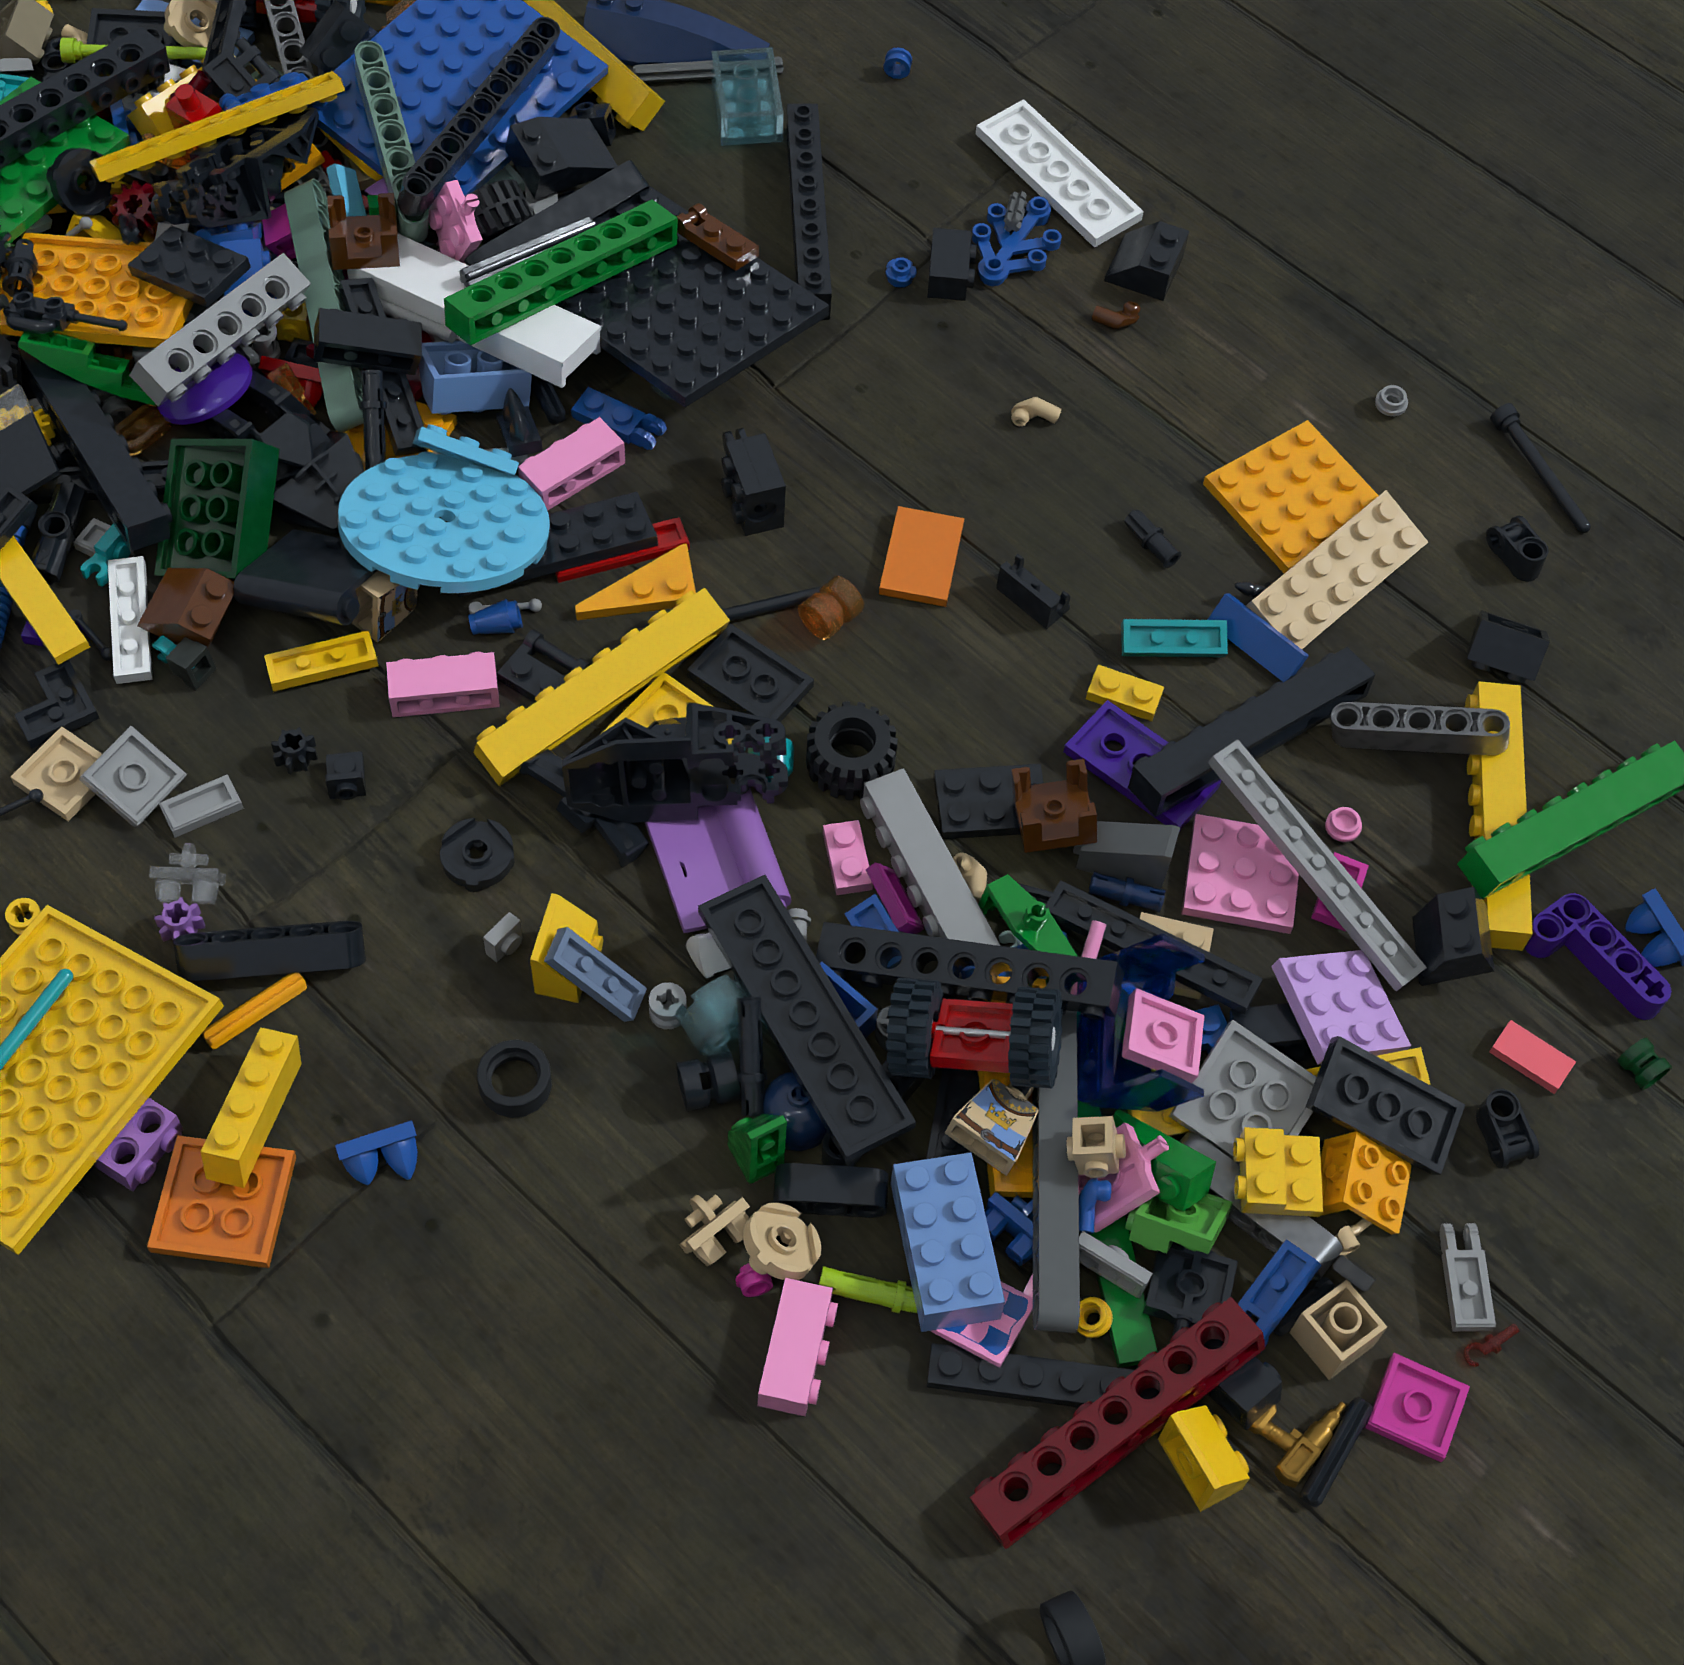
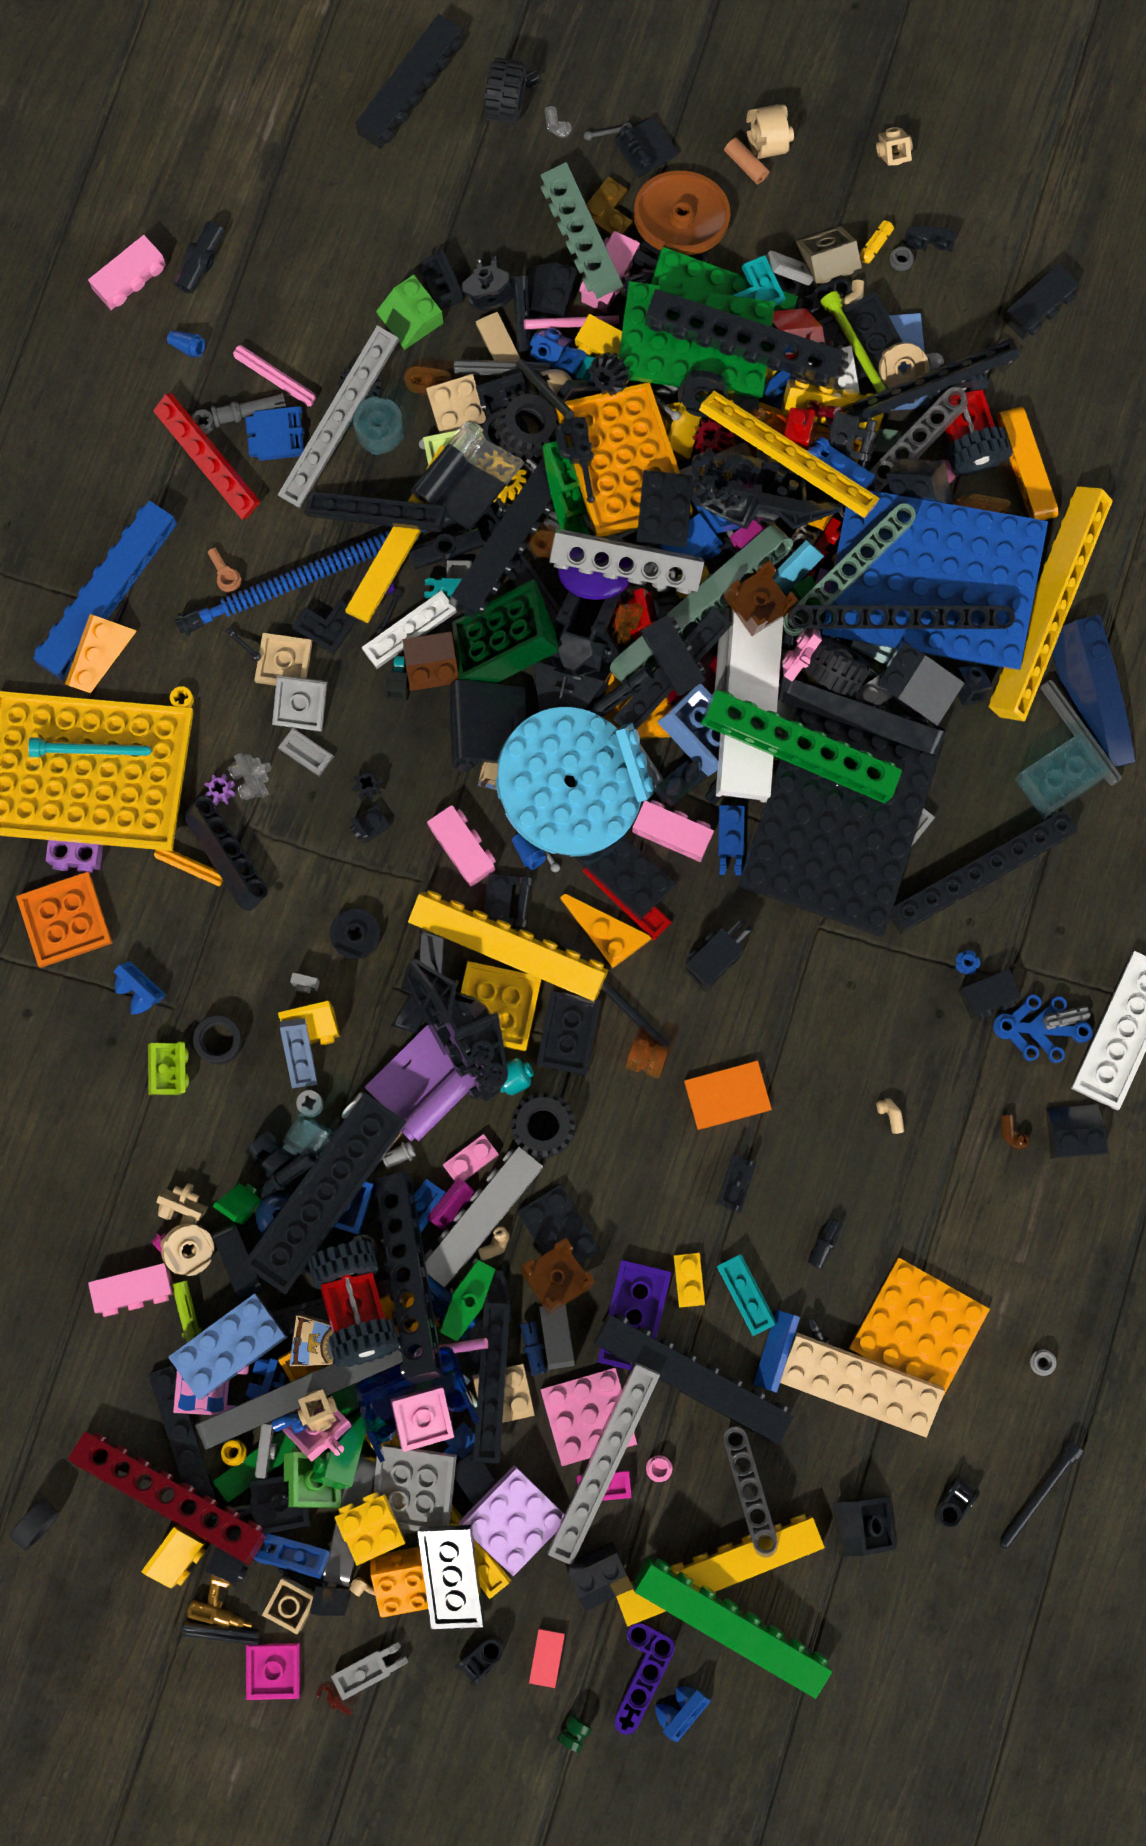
camera: 70 degrees right, 20 degrees up
black piece [2,239,38,297] -> none
black axle [117,213,141,245] -> none
yellow brick [200,1027,302,1188] -> none
yellow plate [264,630,378,692] -> none
axle [459,217,597,287] -> none
reddish brown plate [676,203,759,271] -> none
none -> lime bracket [148,1042,189,1095]

